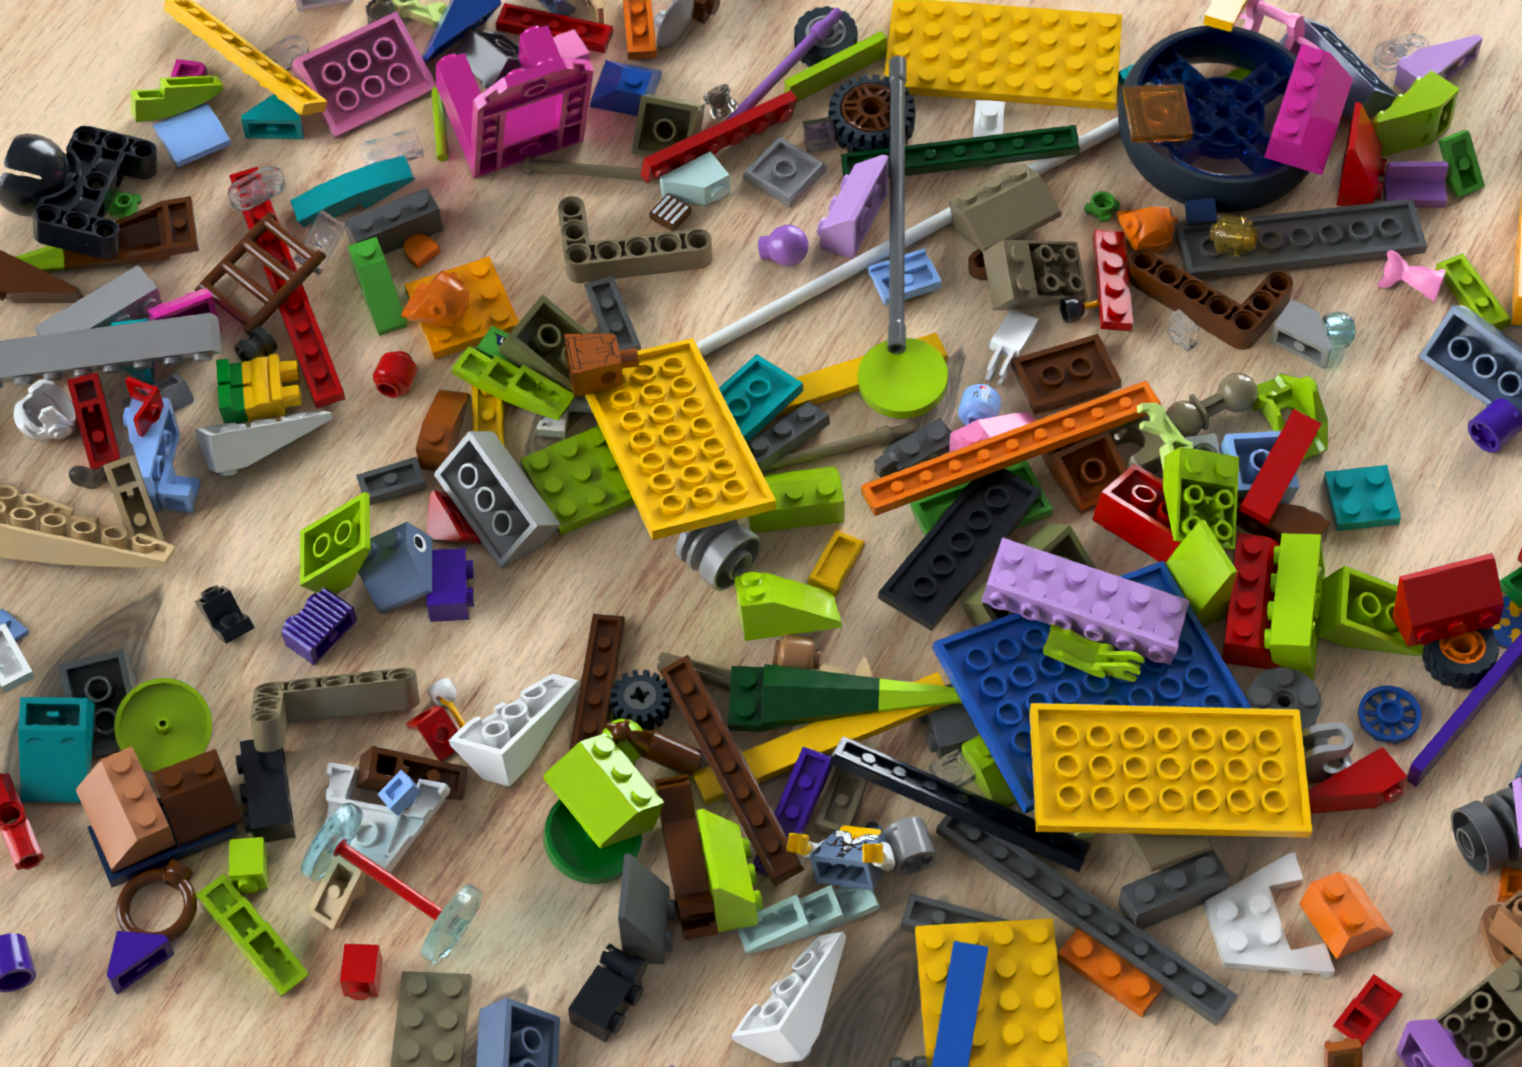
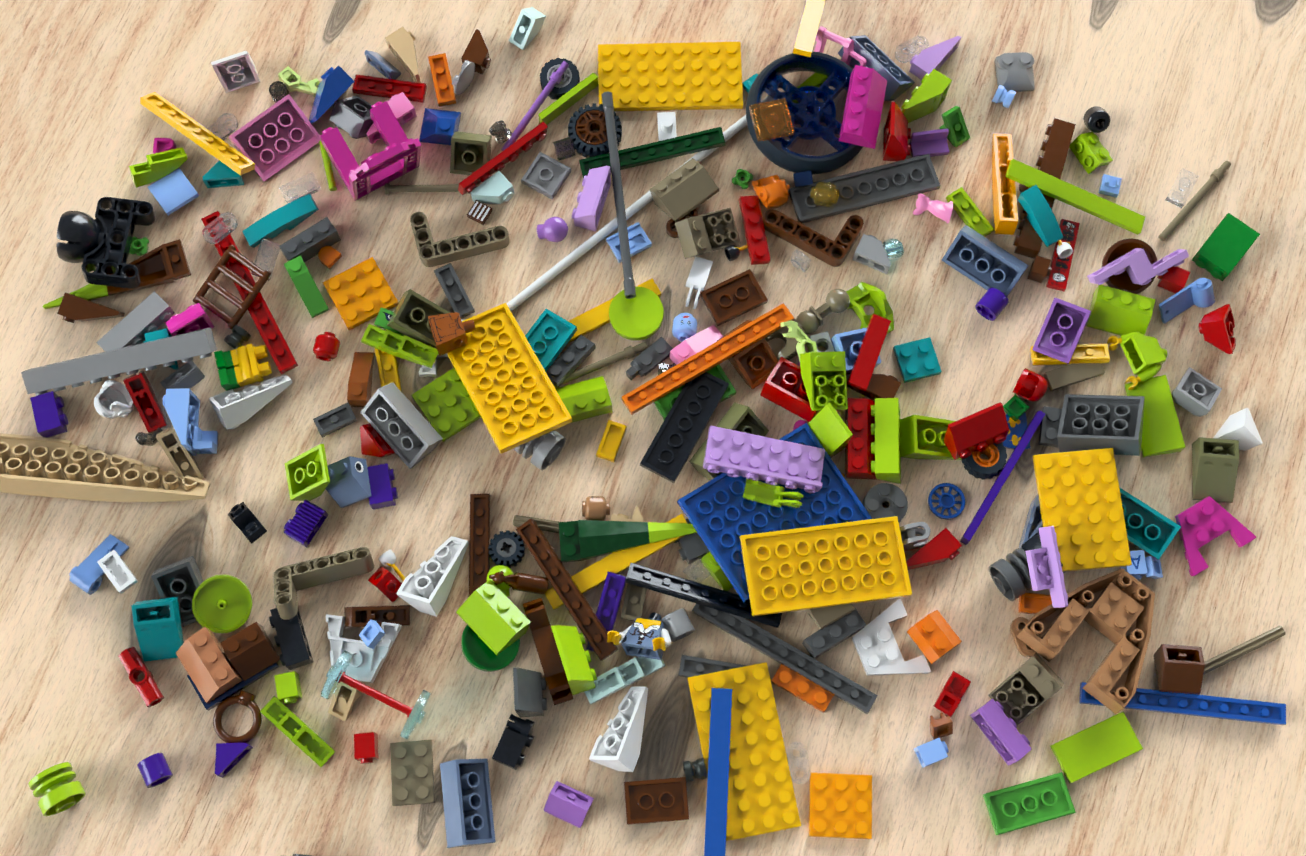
camera: 10 degrees left, 15 degrees up
red bracket [125,377,164,437] -> none
orange helmet [400,271,469,327] -> none
lime slope [734,572,842,641] -> none

